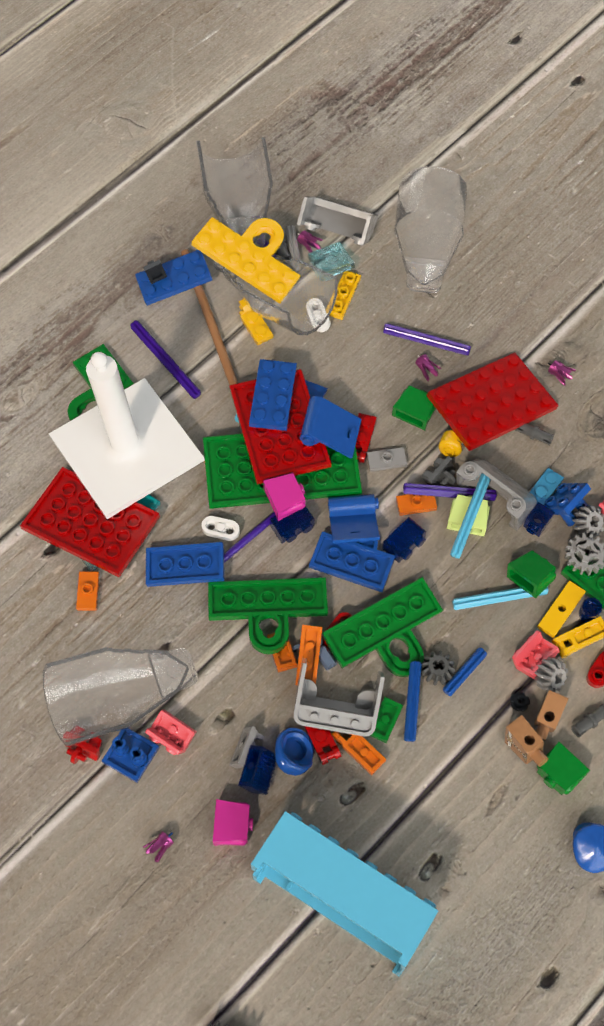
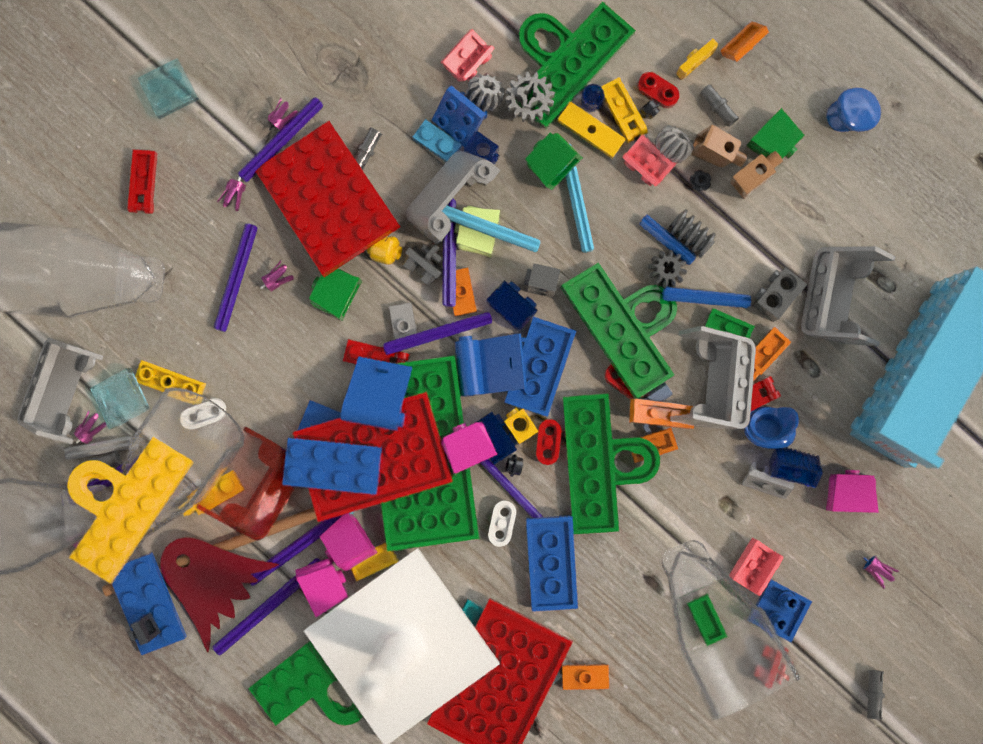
camera: 90 degrees left, 20 degrees up
none -> red plate [128,149,158,214]
none -> clear light blue plate [137,58,199,119]
none -> dark red piece [161,537,279,653]
none -> clear red windscreen [196,426,297,541]
none -> flat silver piece [217,176,246,212]
none -> dark purple axle [238,97,323,182]
none -> dark purple axle [249,515,343,586]
none -> dark pink torso [295,558,348,617]
none -> dark pink torso [320,513,378,571]
none -> yellow plate [351,542,399,582]
none -> dark purple axle [383,312,492,355]
none -> yellow brick [504,408,538,444]
none -> black plate [505,454,523,477]
none -> dark grey brick [524,263,561,298]
none -> red plate [536,419,561,465]
none -> black plate [639,99,660,119]
none -> dark grey piece [667,209,716,259]
none -> green tile [686,593,728,646]
none -> dark grey brick [753,267,807,322]
none -> light grey windscreen [801,246,896,346]
none -> dark grey pin [865,670,885,720]

